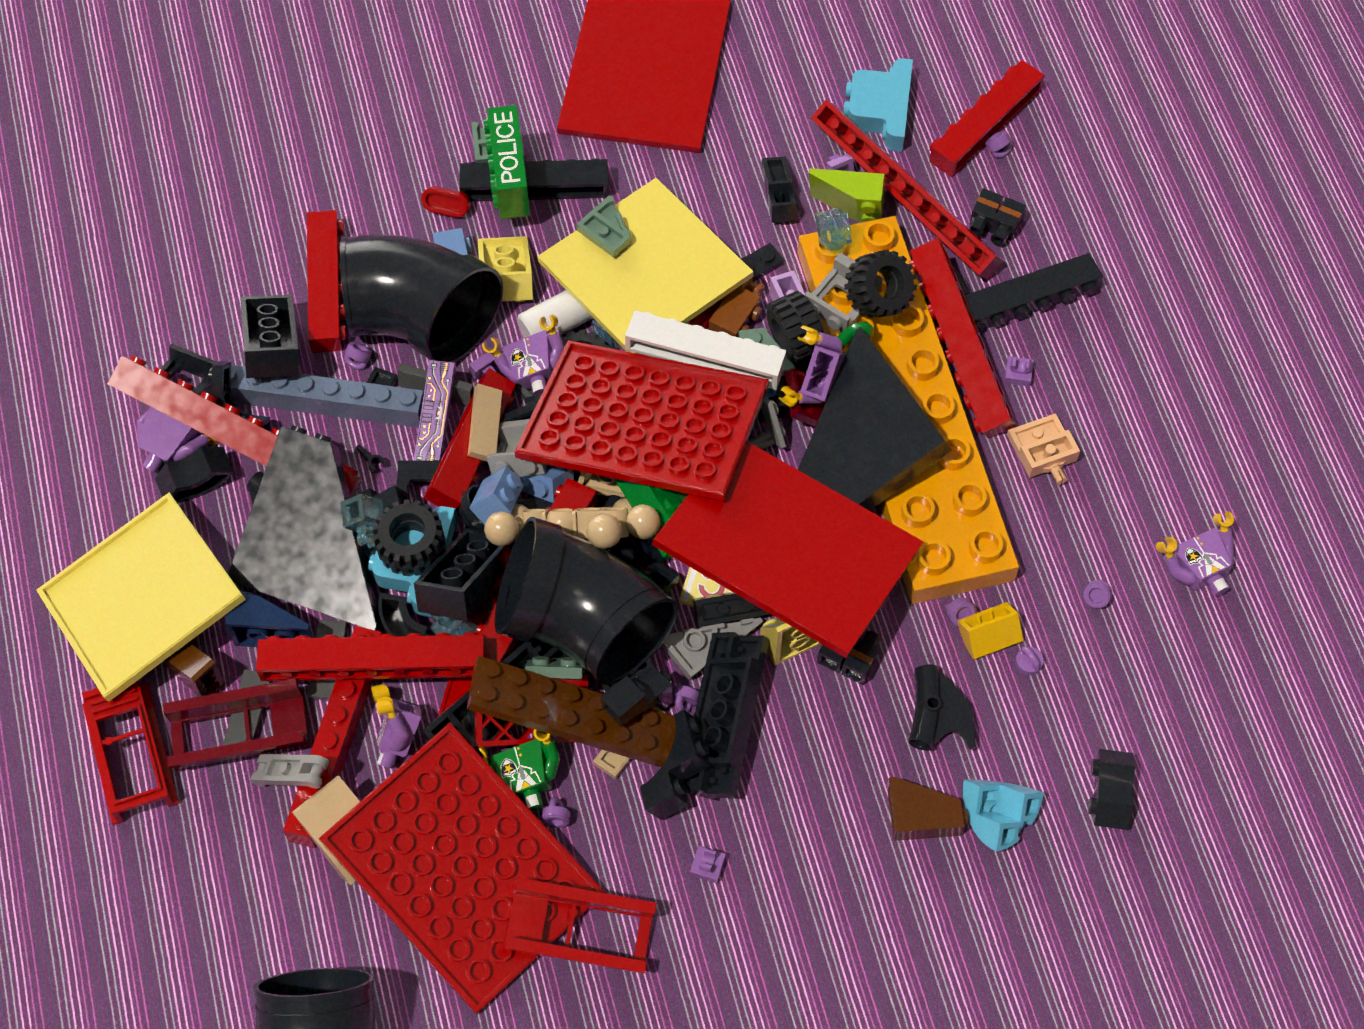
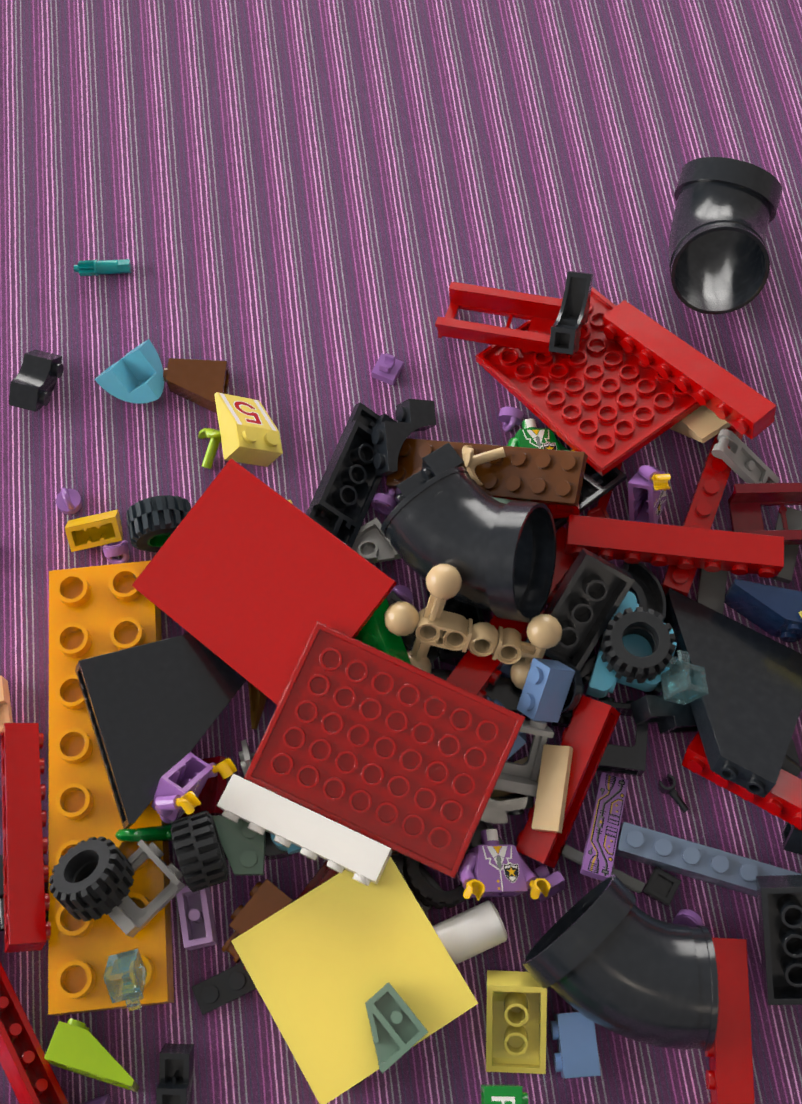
camera: 170 degrees left, 5 degrees up
black pin [908,664,975,751] -> none
none -> teal piece [74,259,132,276]
none -> black wheel [126,495,191,552]
none -> lime plant [198,428,221,470]
none -> light yellow slope [214,392,283,467]
none -> tan plant [462,445,506,486]
none -> black arch [549,271,593,355]
none -> red brick [603,300,776,440]

